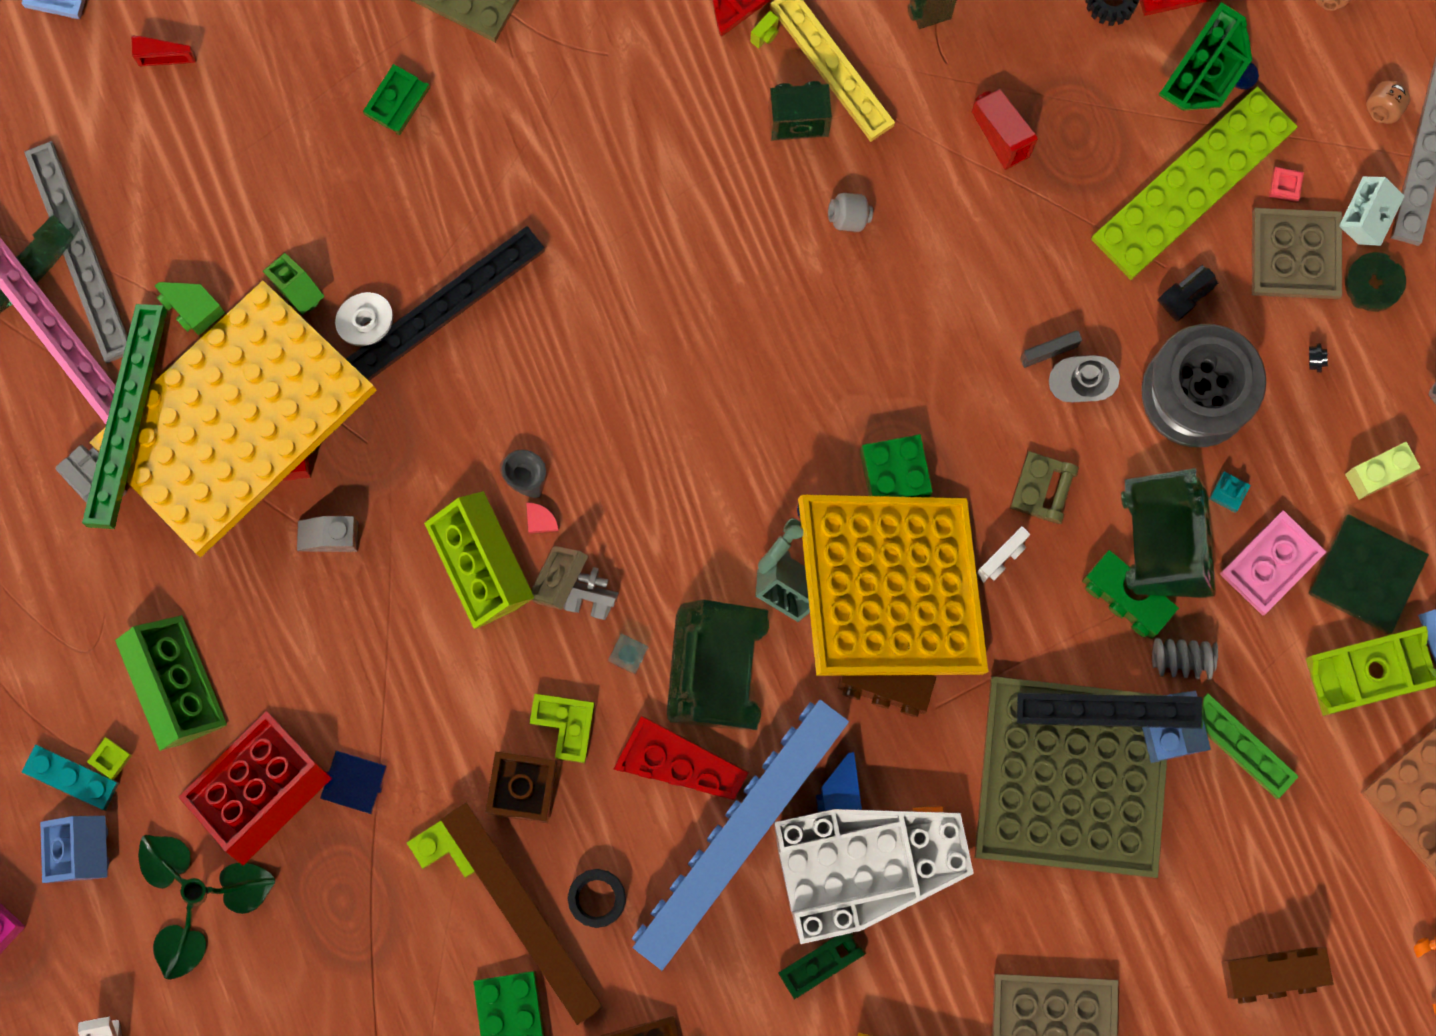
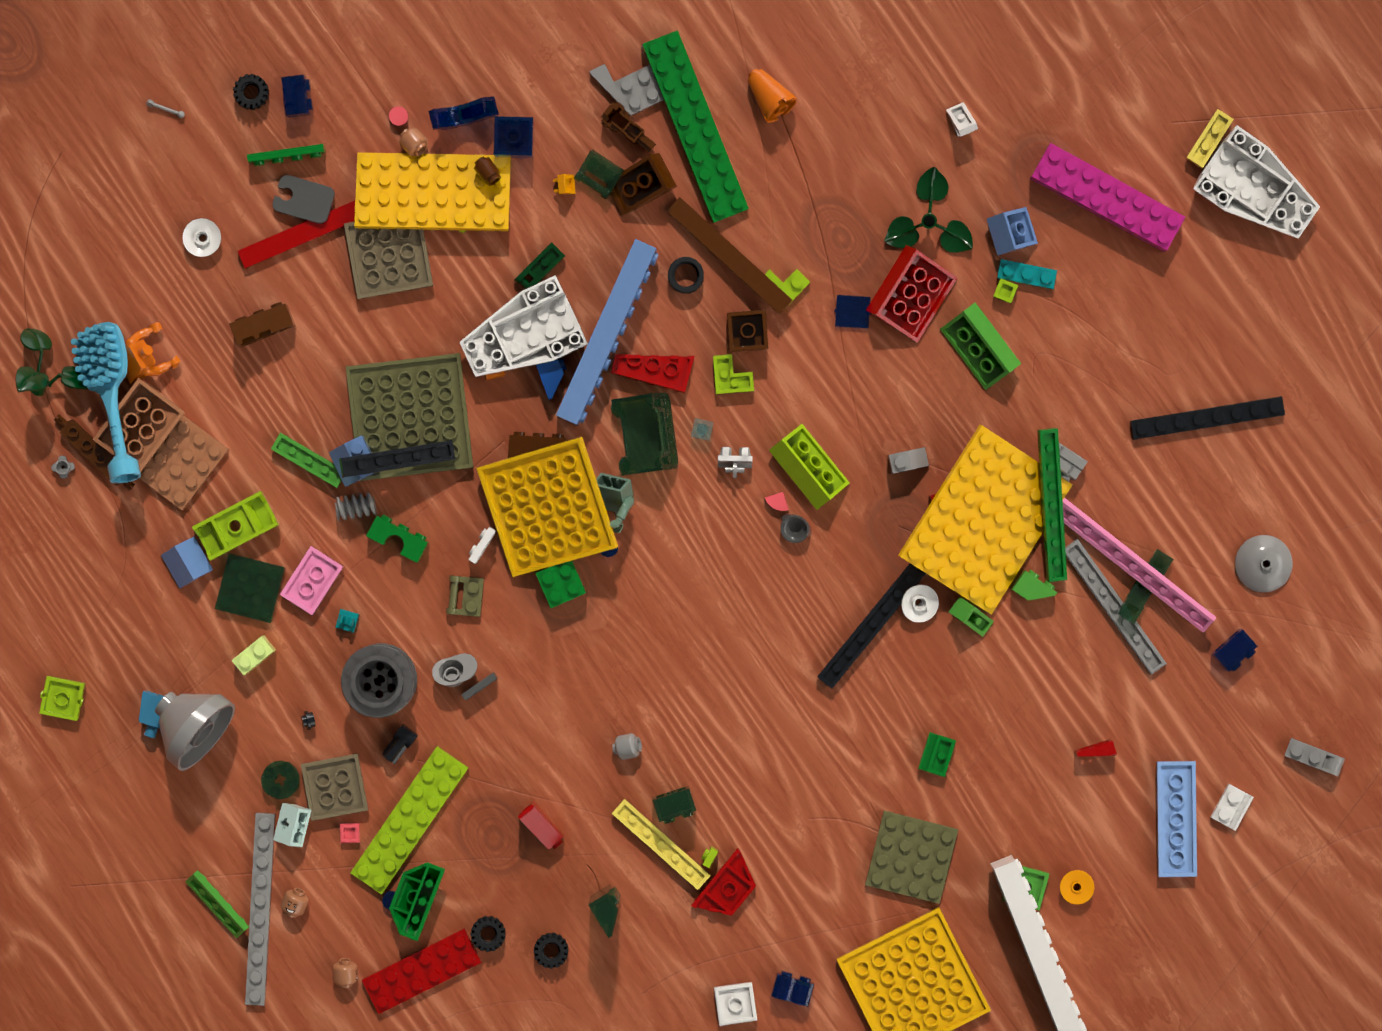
camera: 175 degrees right, 10 degrees up
dark tan tile [531,546,588,610] -> none
clear green windscreen [1121,468,1216,598] -> none

